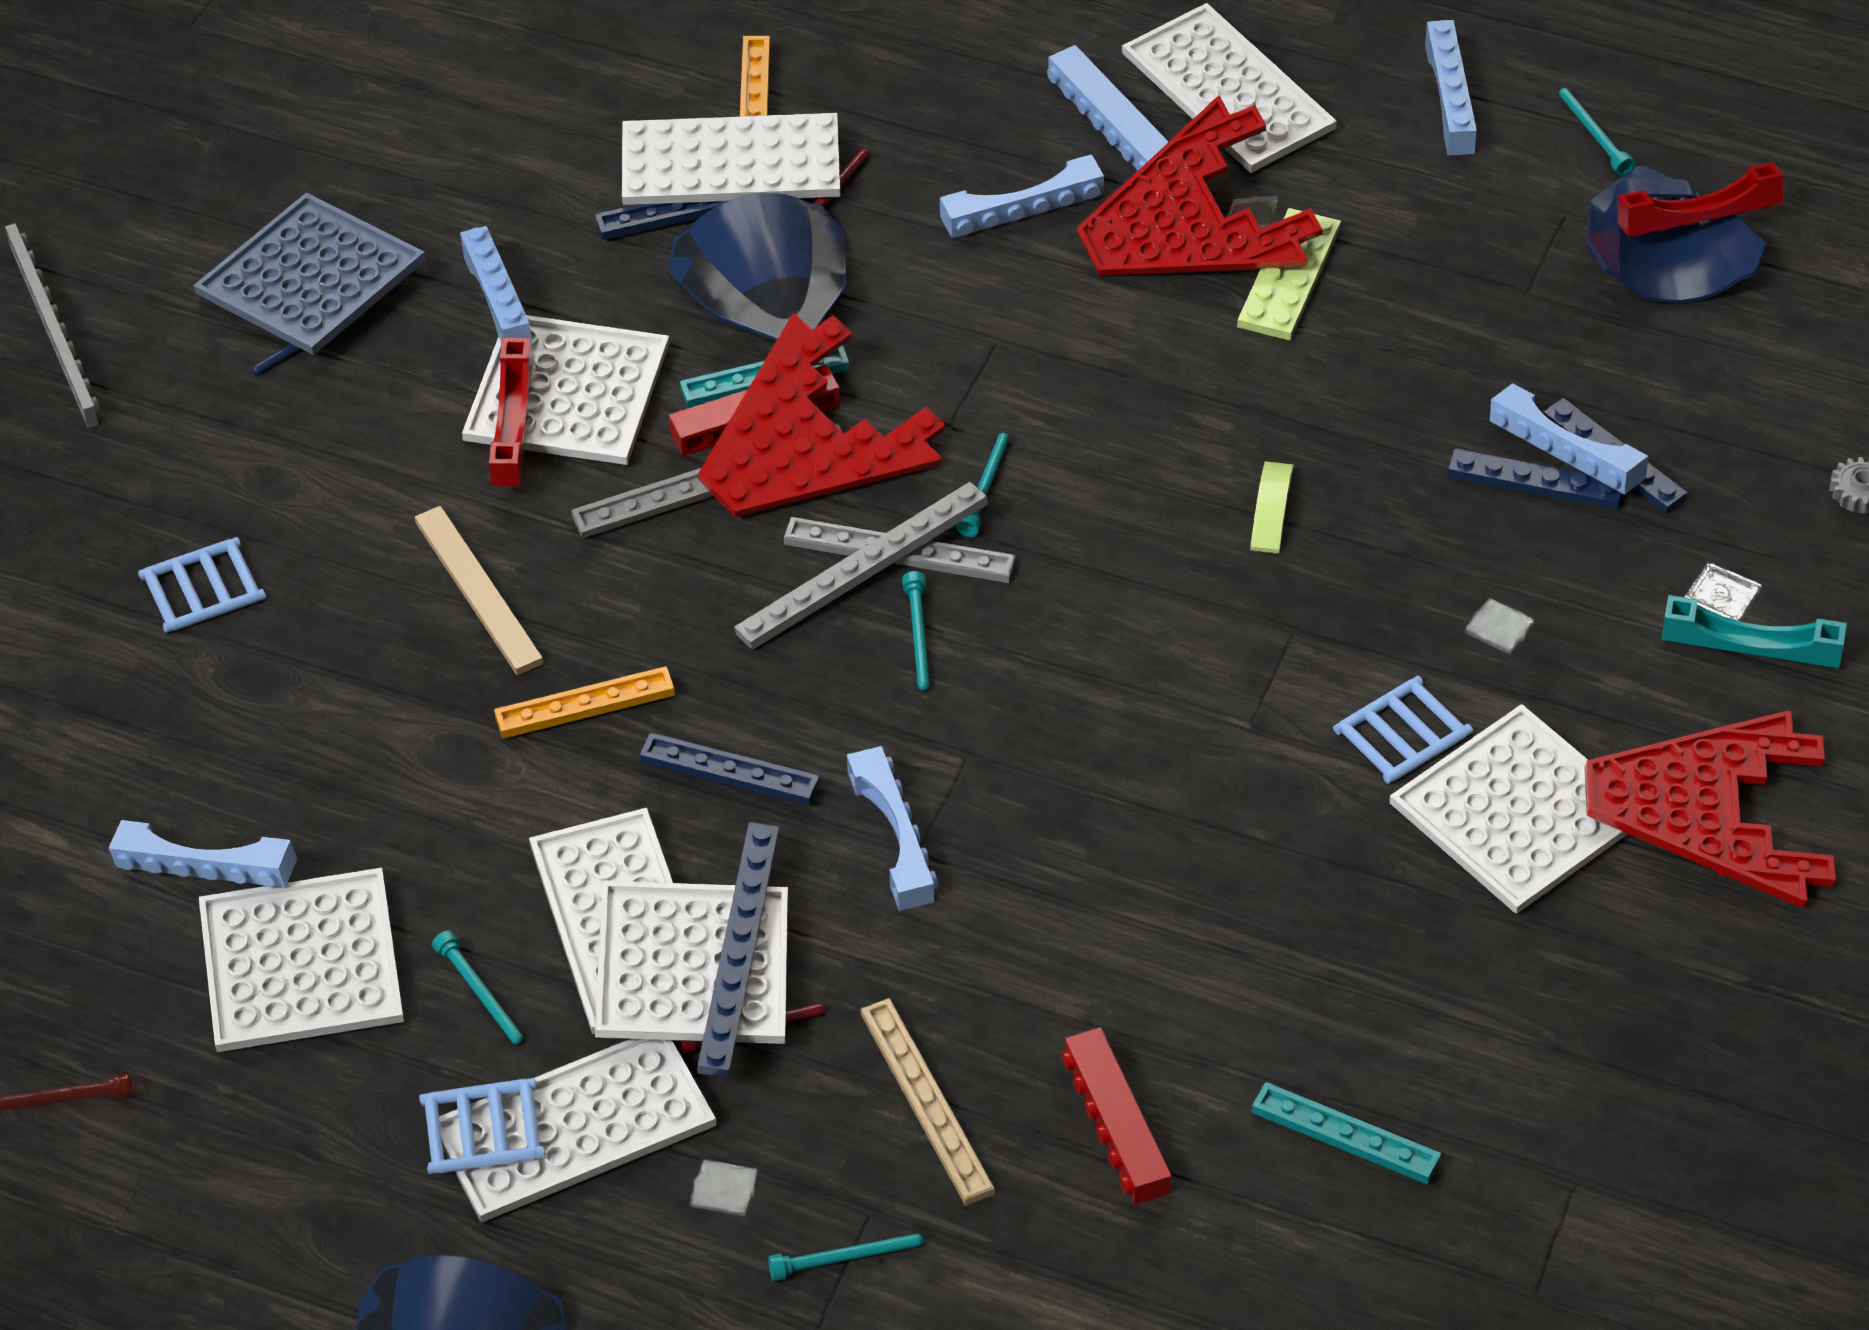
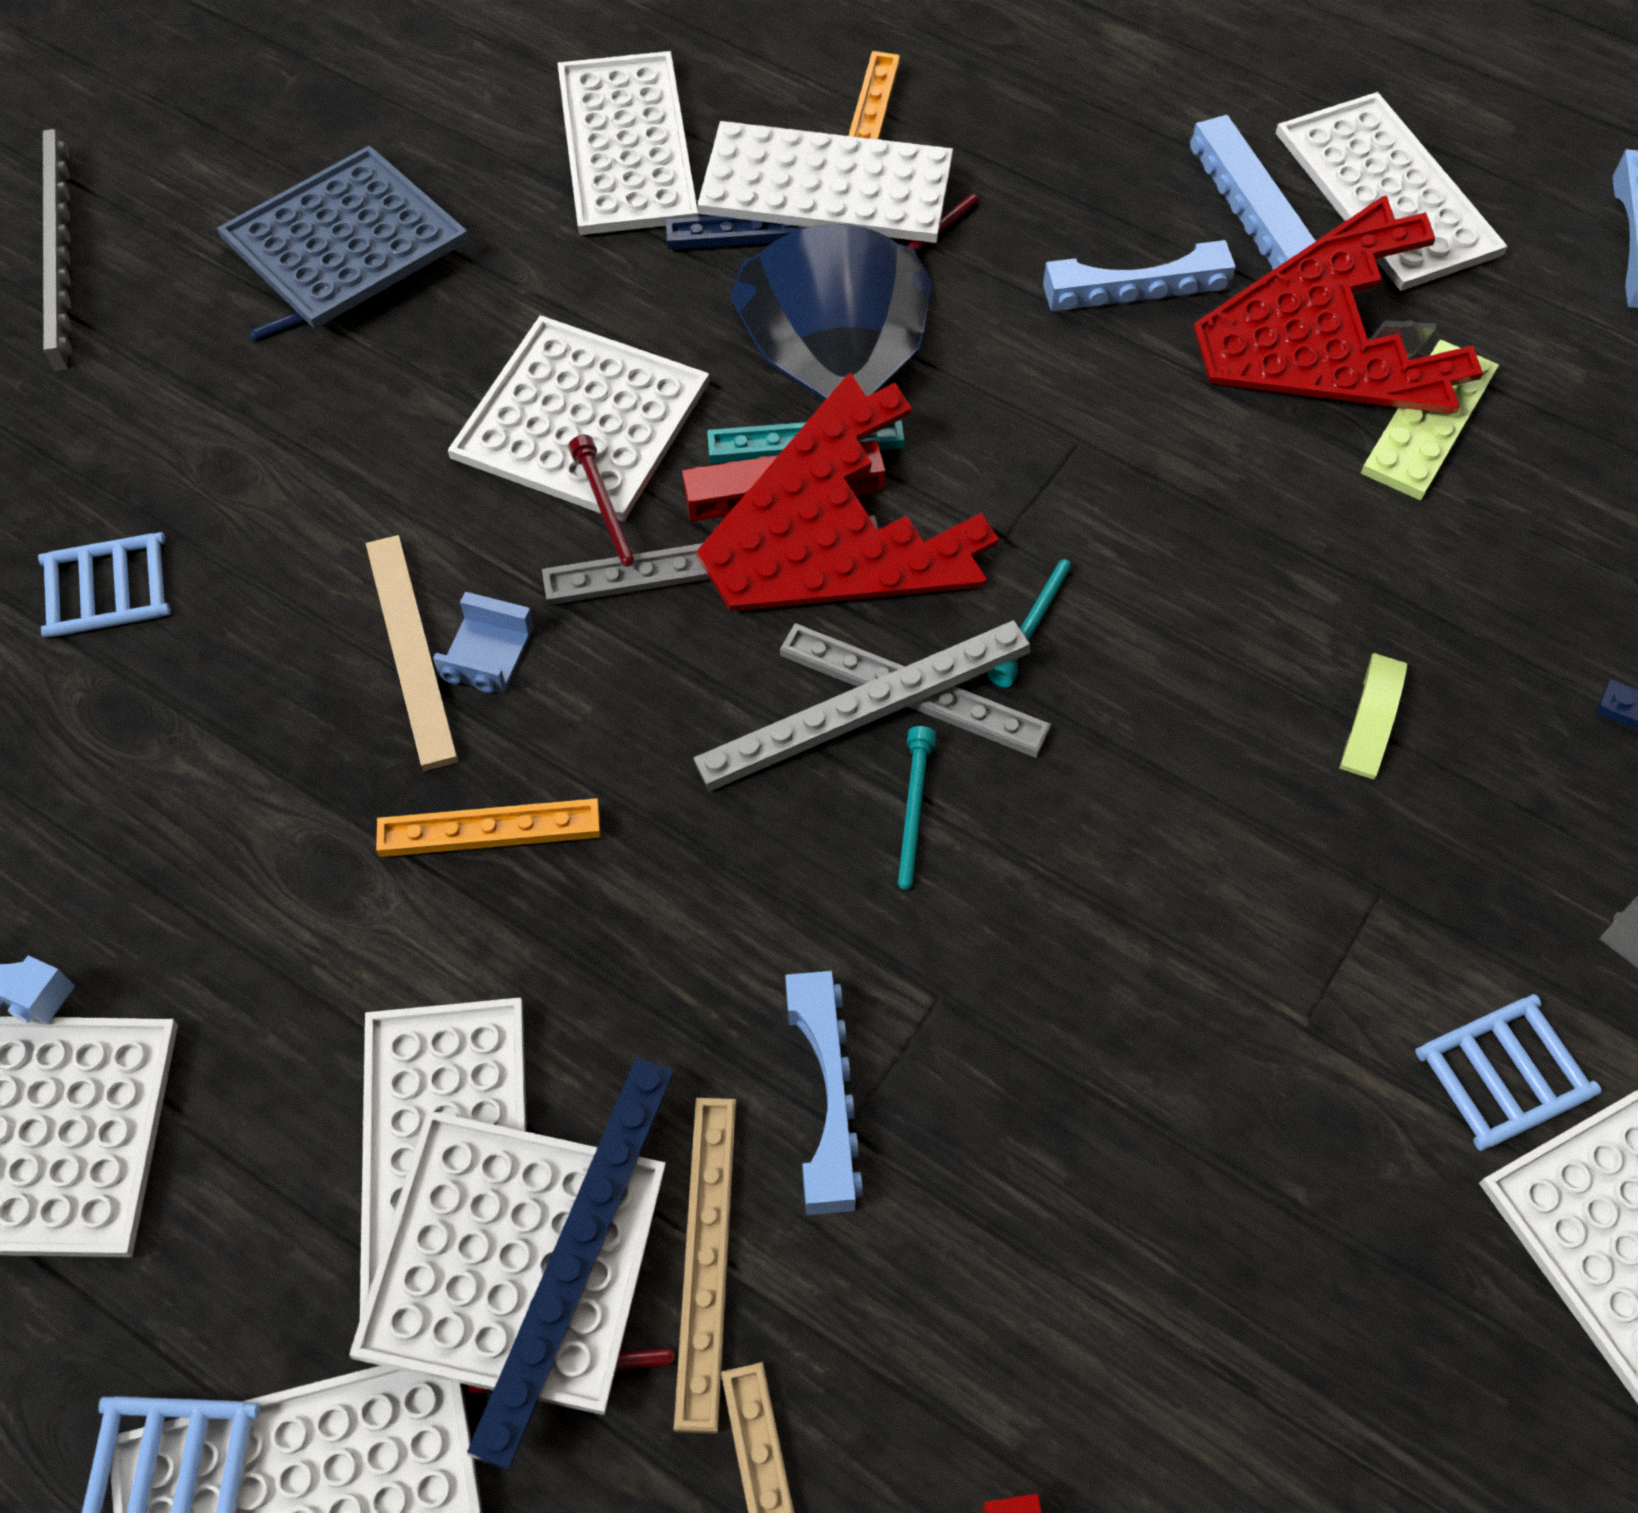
camera: 10 degrees right, 10 degrees up
teal piece [432,930,523,1044] -> none
light blue arch [460,226,533,349] -> none
red arch [489,338,533,486] -> none
dark blue plate [640,732,820,806] -> none
none -> medium blue panel [433,592,534,694]
none -> white plate [558,51,698,235]
none -> dark red piece [568,435,634,567]
none -> tan tile [674,1098,736,1434]

